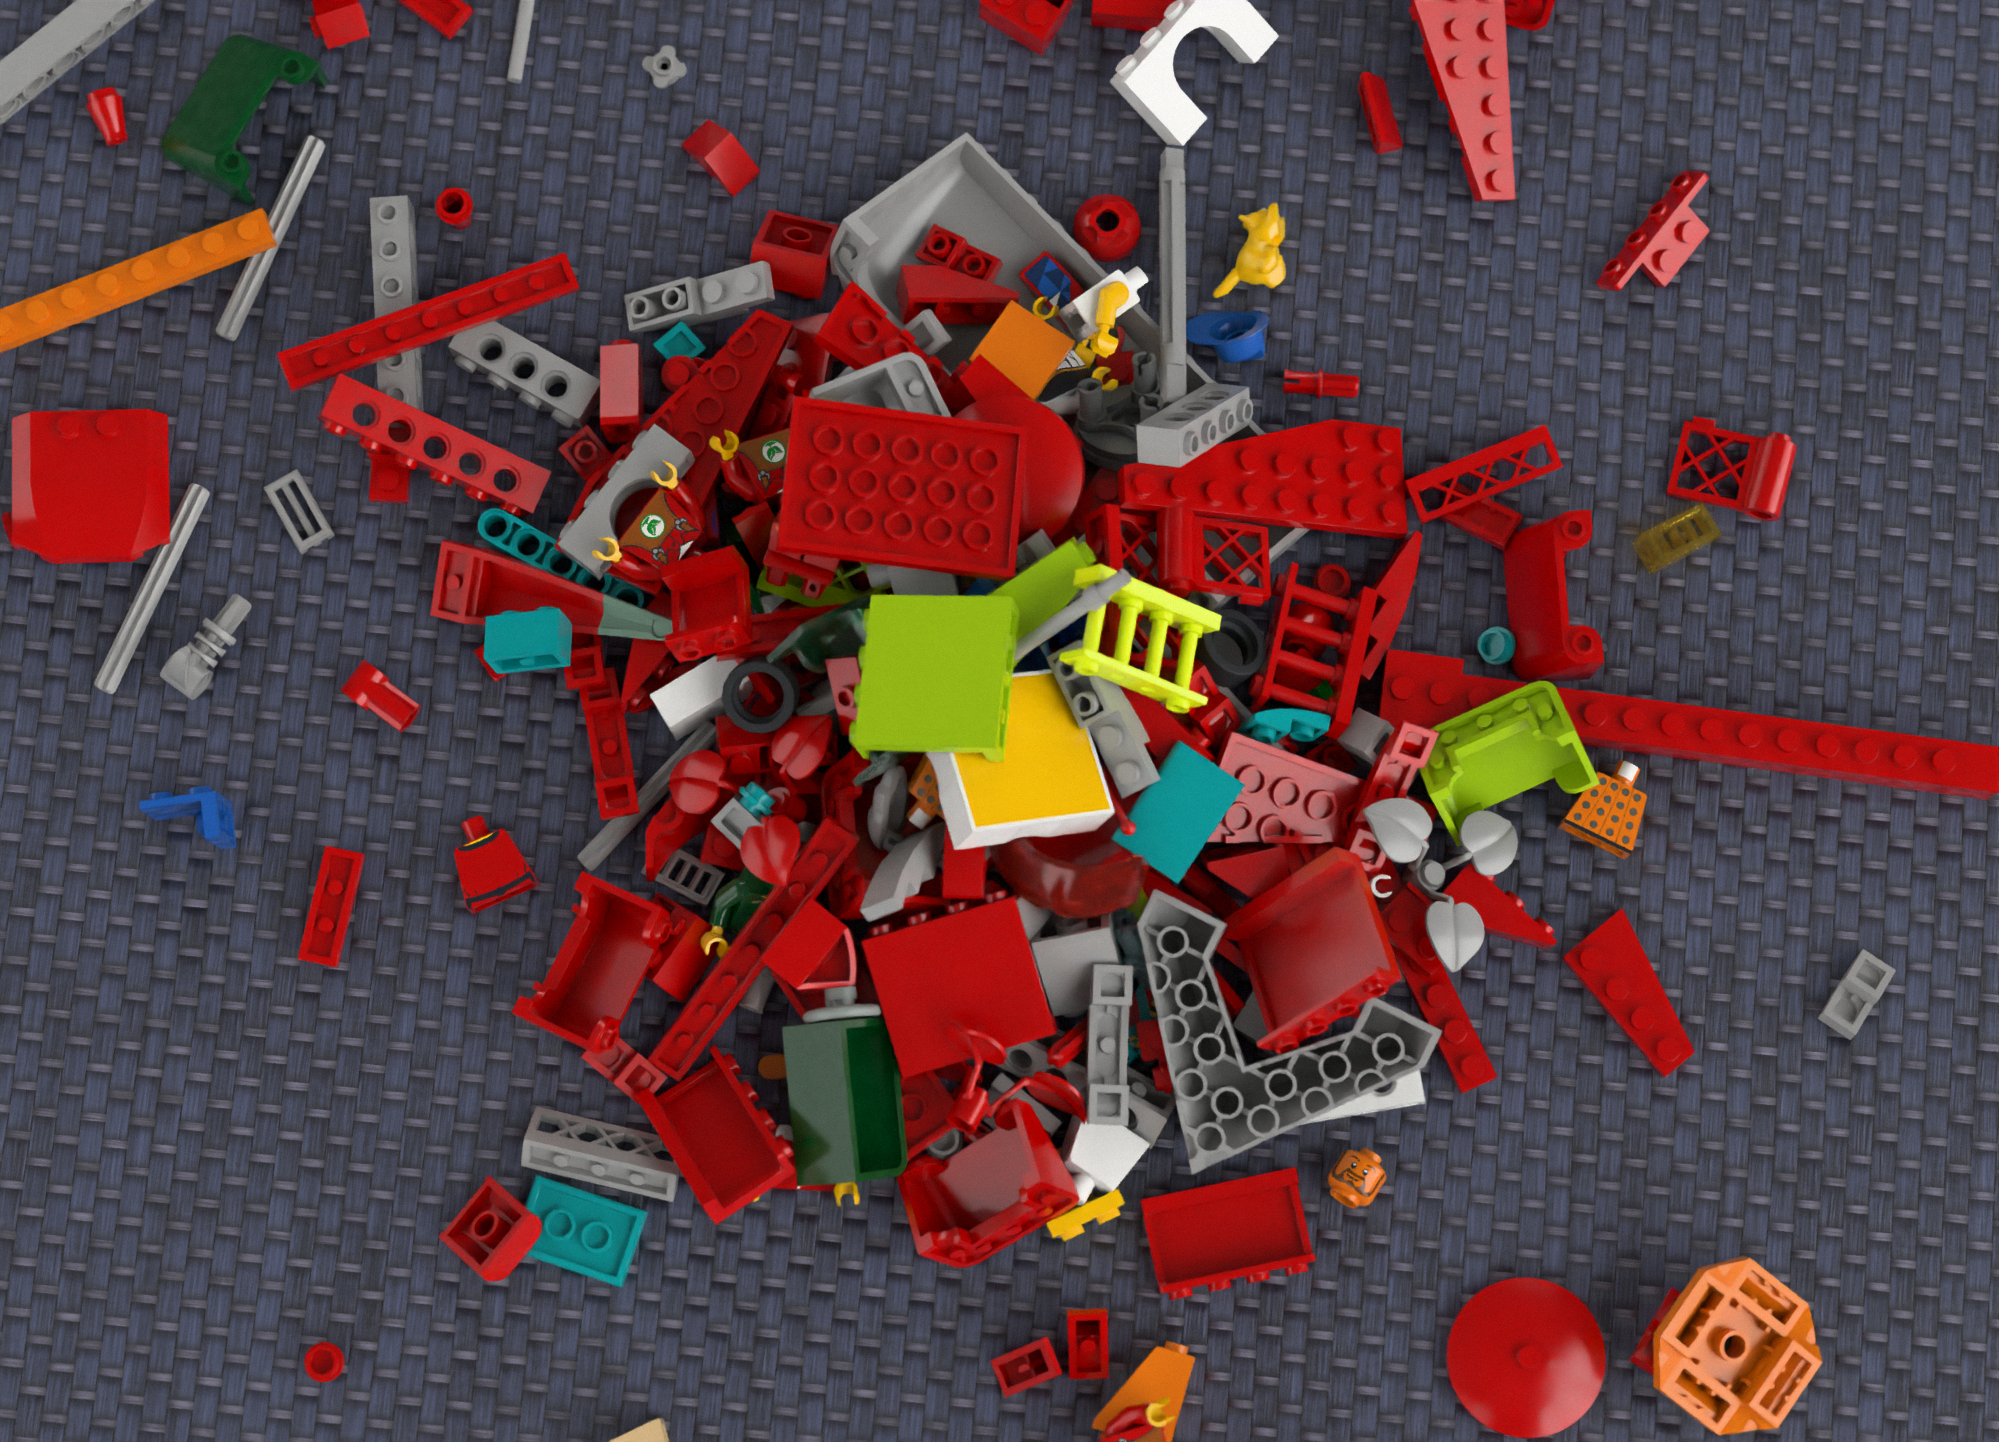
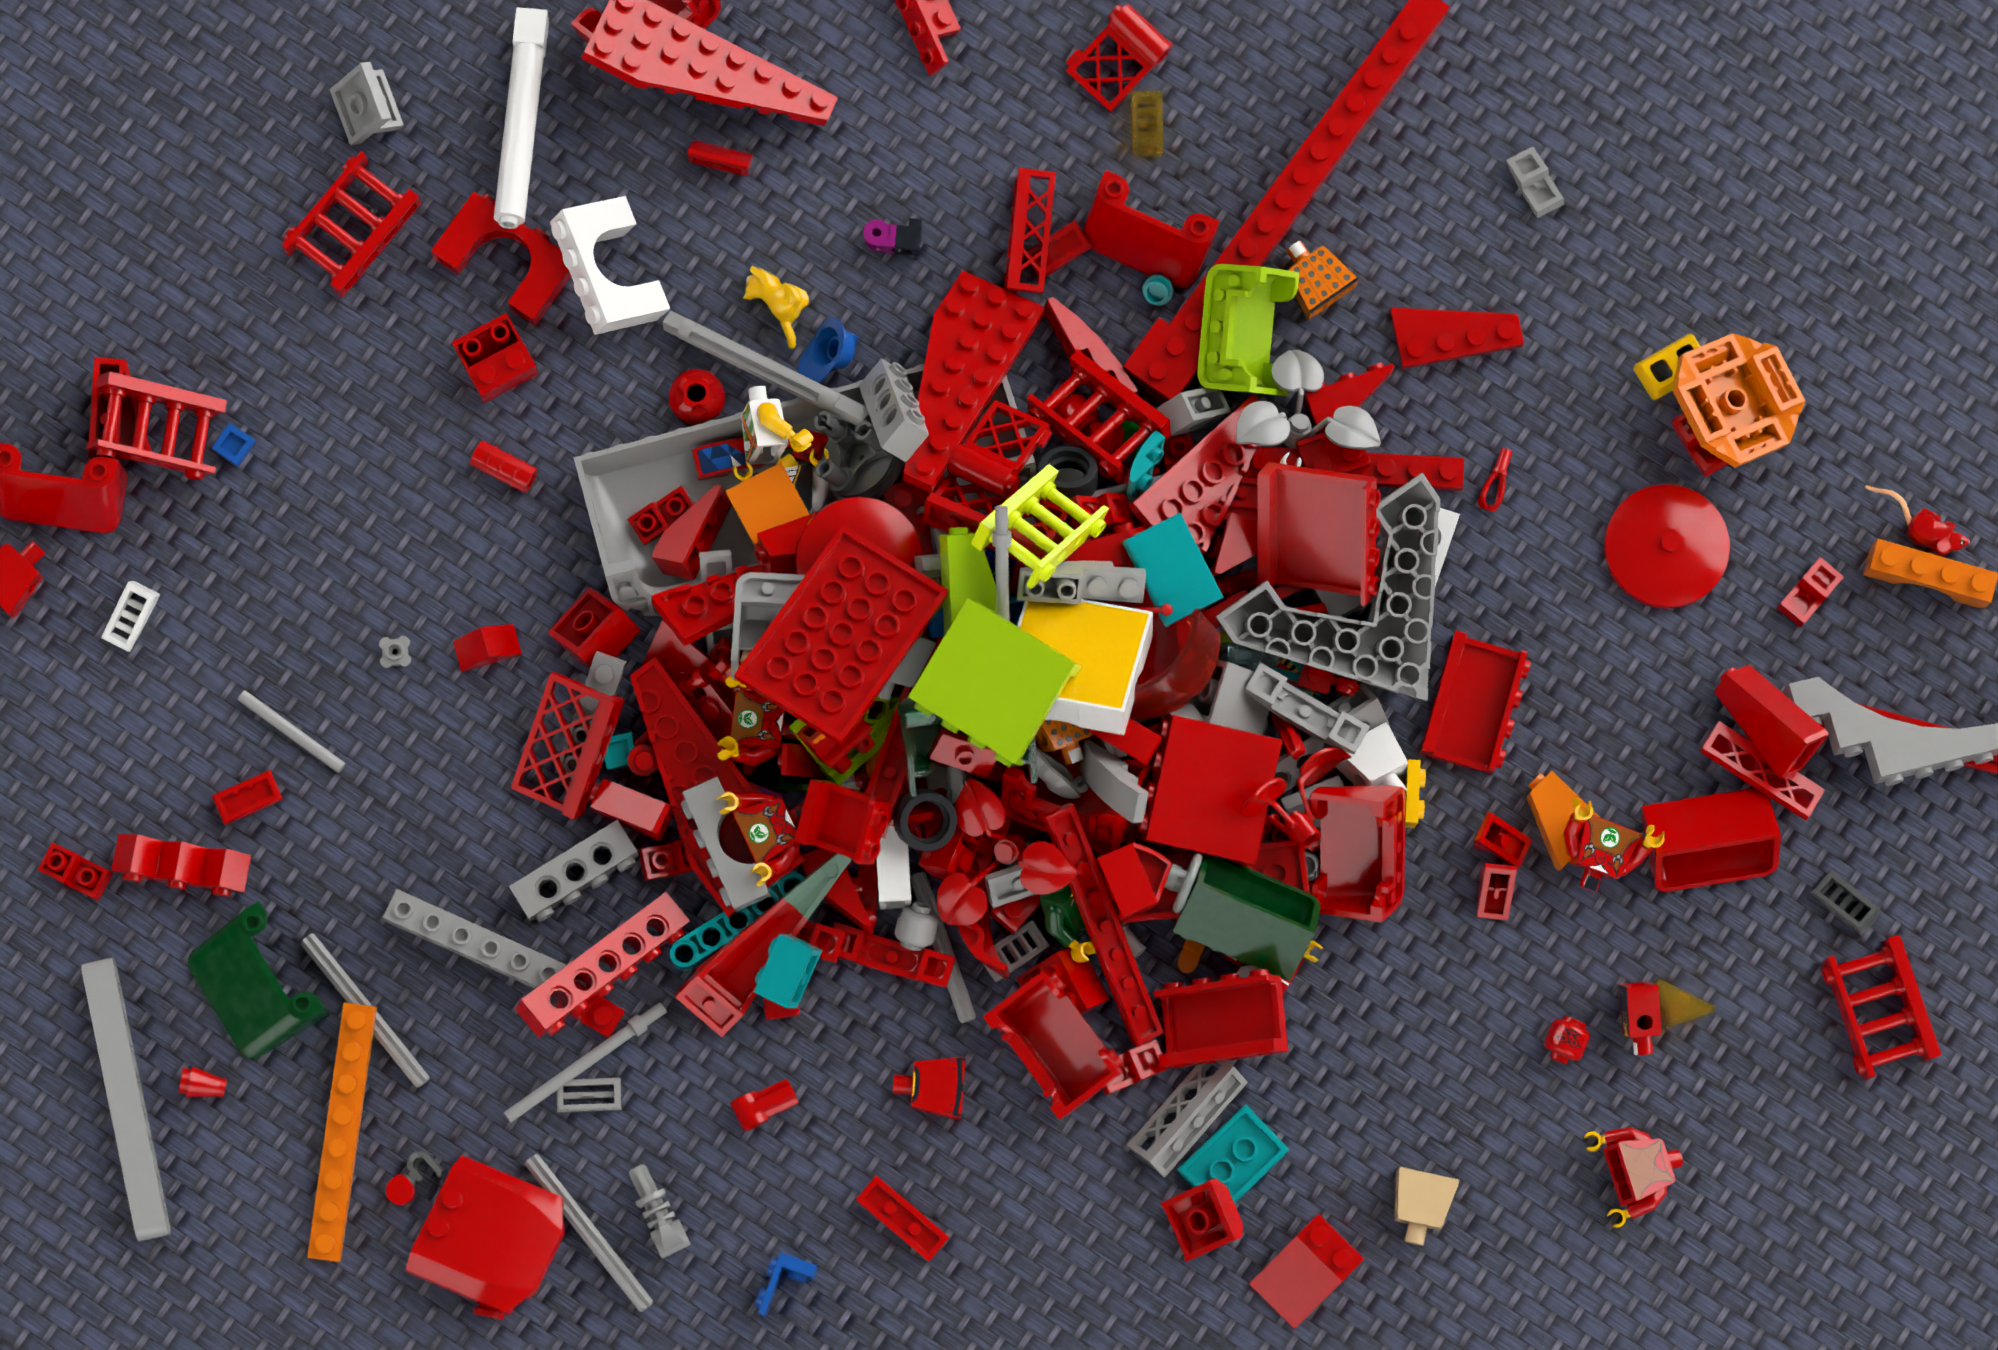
camera: 70 degrees left, 0 degrees up
red plate [277,252,579,392] -> none
red cone [435,188,473,230] -> none
teal plate [738,781,775,817] -> none
red axle [1283,369,1359,399] -> none
red plate [1312,564,1351,599] -> none
orange head [1327,1148,1386,1209] -> none
red slope [1344,720,1439,875] -> none
none -> leg [386,1151,444,1206]
none -> red axle [470,440,538,493]
none -> light grey bar [503,1002,667,1123]
none -> red fence [511,672,625,819]
none -> leg [863,218,922,256]
none -> light grey head [895,901,939,951]
none -> red slope [1249,1213,1364,1329]
none -> red piece [1478,448,1513,512]
none -> yellow piece [1633,333,1701,400]

